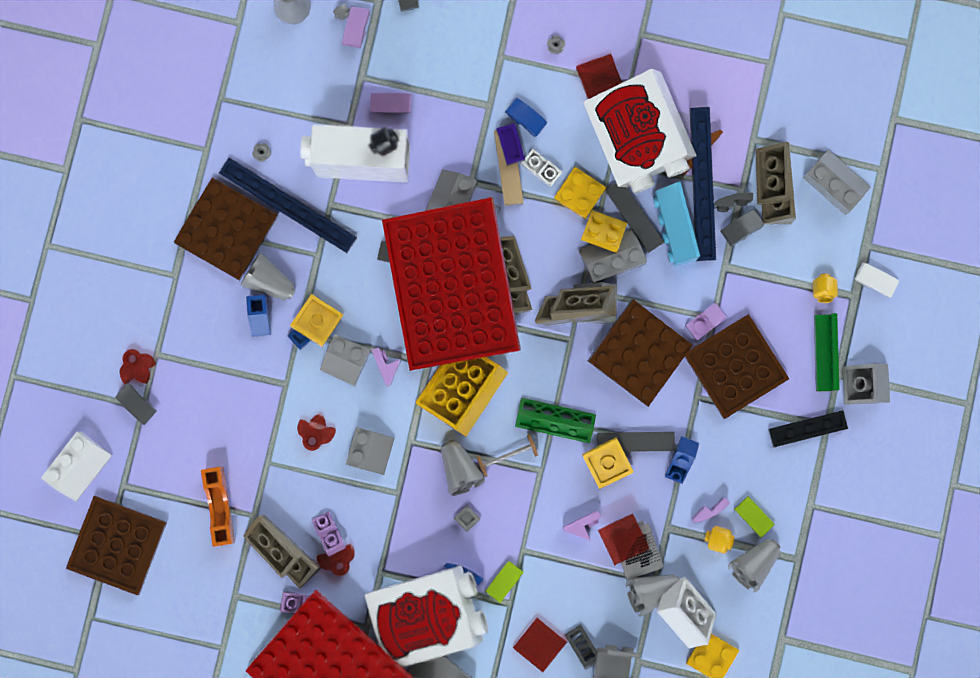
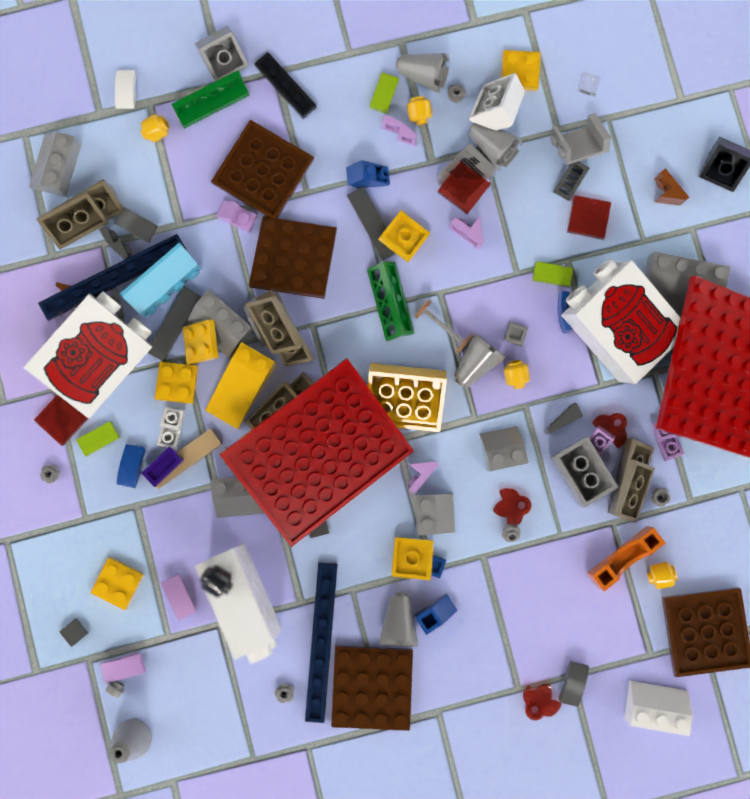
camera: 120 degrees left, 0 degrees up
none -> lime tile [76,421,120,457]
none -> yellow plate [90,557,144,610]
none -> yellow slope [205,342,277,429]
none -> light grey plate [448,84,466,103]
none -> light grey plate [502,524,521,542]
none -> yellow head [504,360,530,389]
none -> dark grey slope [544,403,583,435]
none -> light grey slope [550,437,618,507]
none -> yellow head [647,562,678,589]
none -> light grey plate [651,488,670,507]

